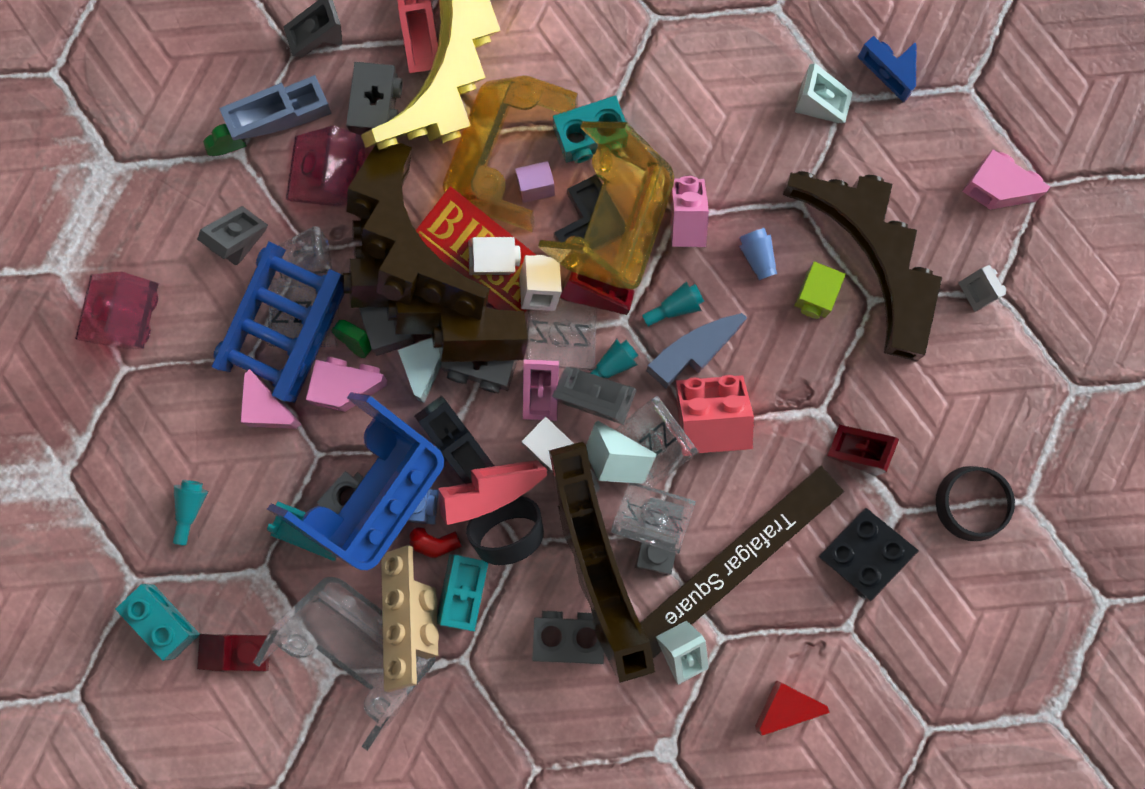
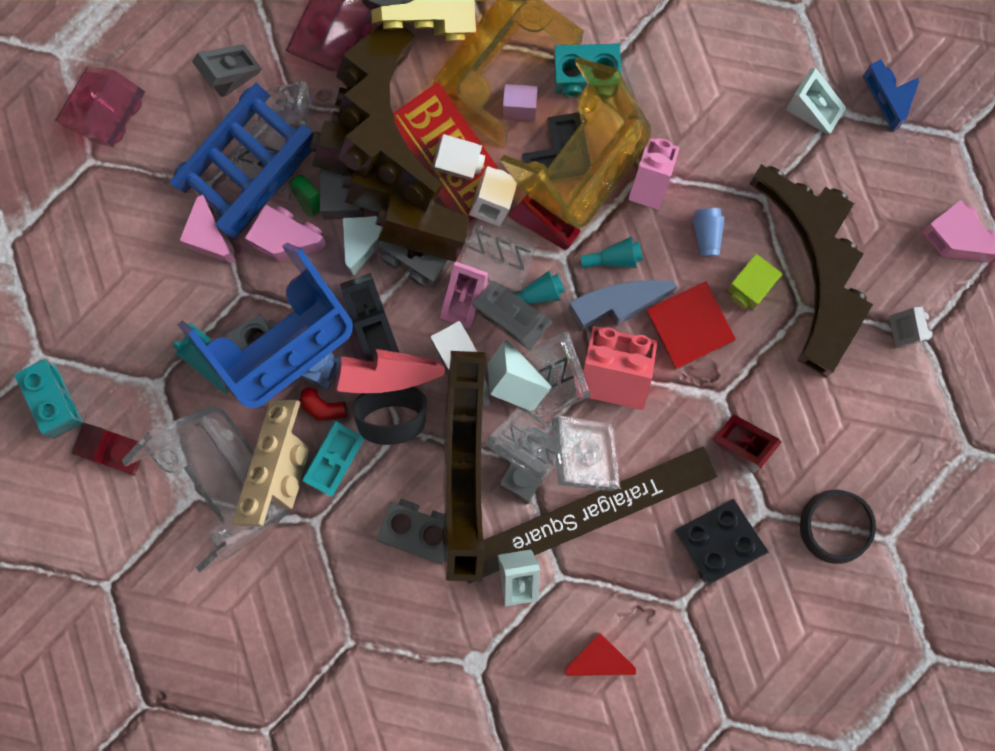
camera: 20 degrees right, 0 degrees up
teal cone [173,480,208,545] -> none
none -> clear tile [552,416,620,492]
none -> red tile [646,281,736,370]

